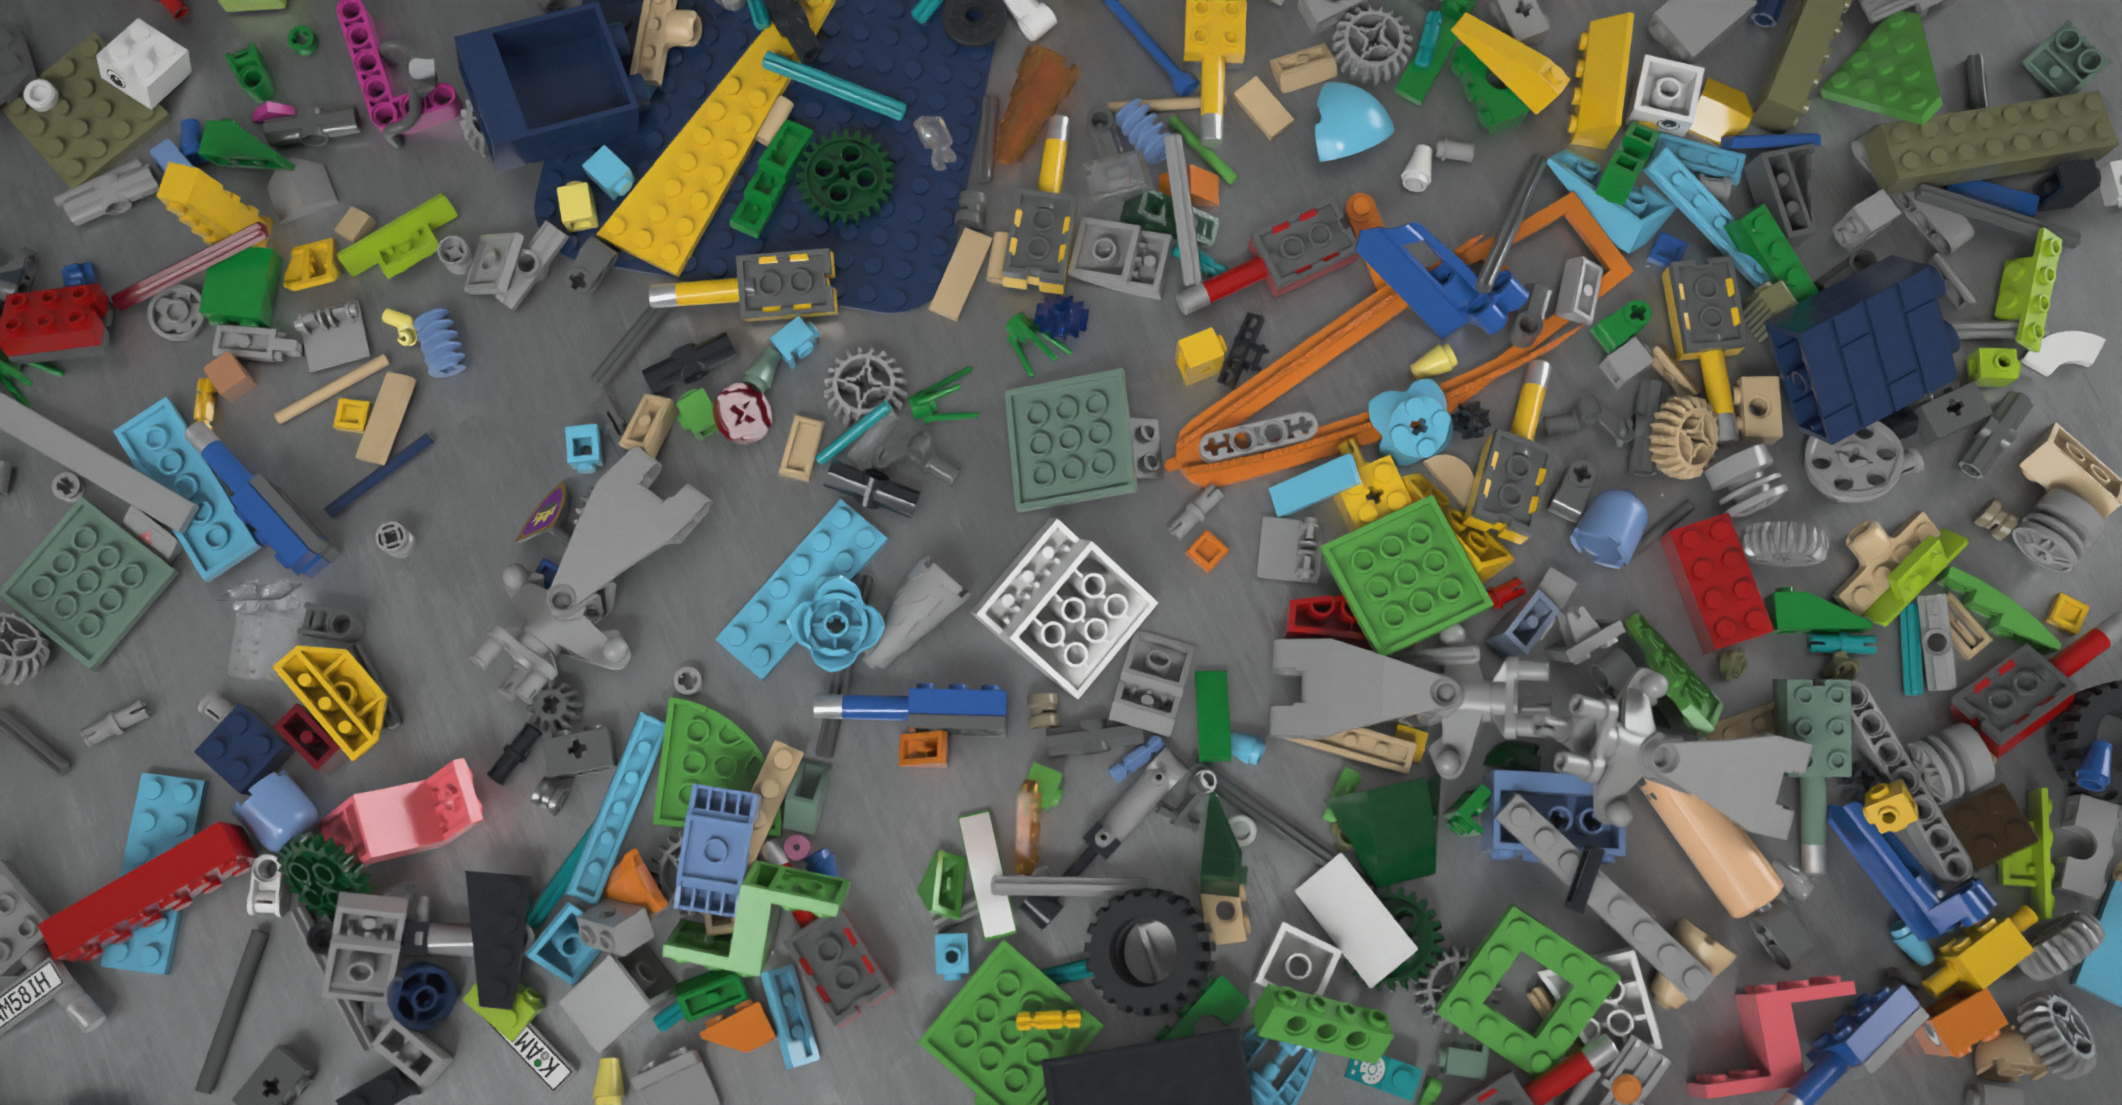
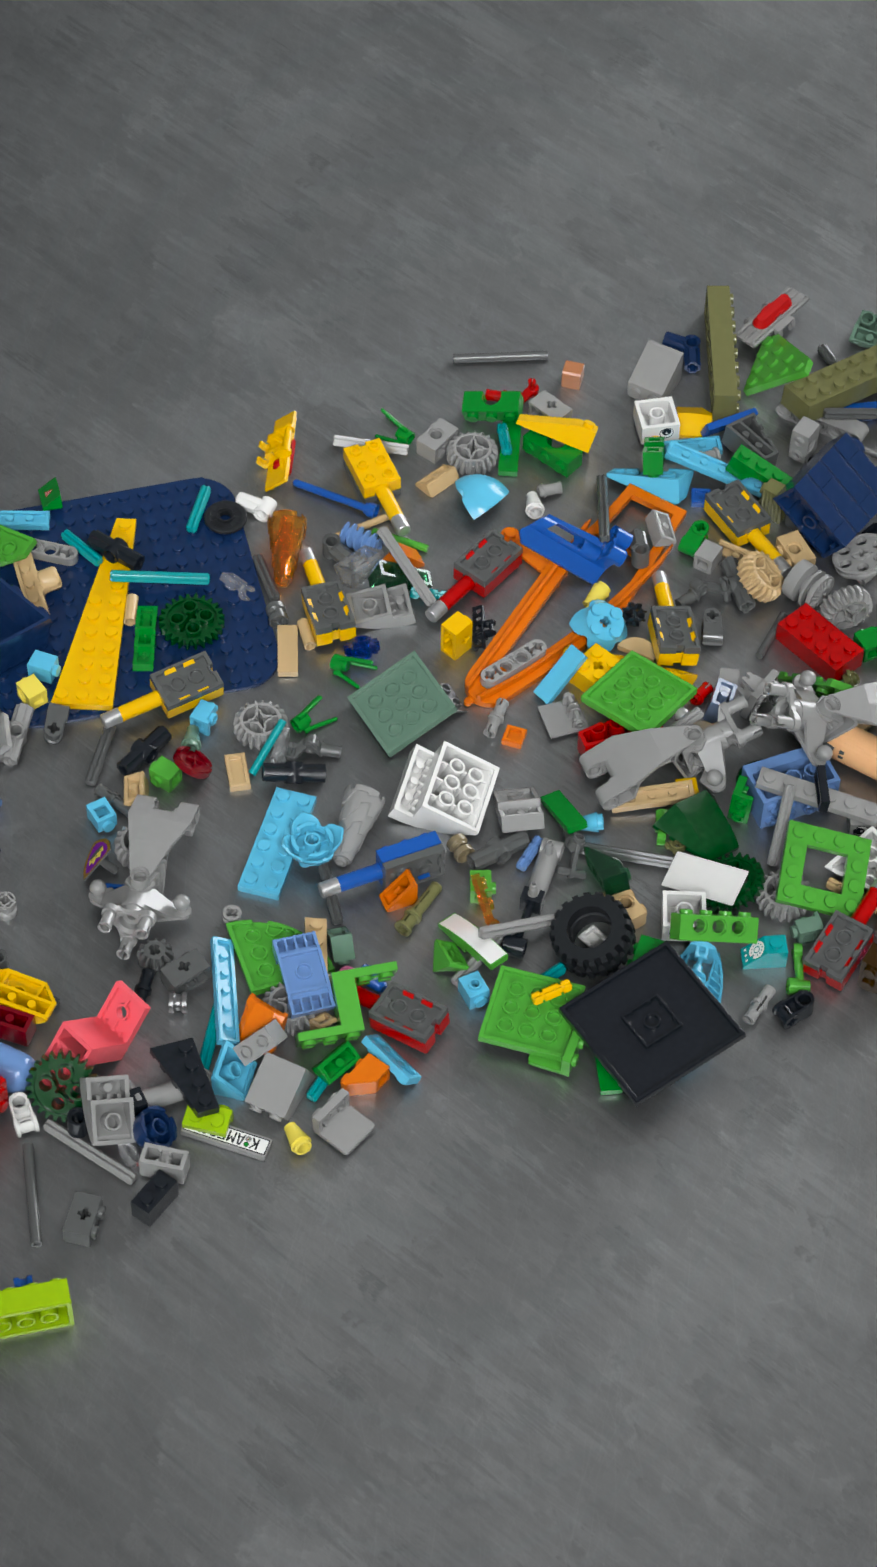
camera: 25 degrees left, 25 degrees down
tan tile [1233,76,1295,141] -> none
yellow slope [1567,12,1634,150] -> none
medium blue cylinder [1570,489,1649,569] -> none
none -> olive pin [394,881,443,937]
none -> light grey axle [767,784,796,866]

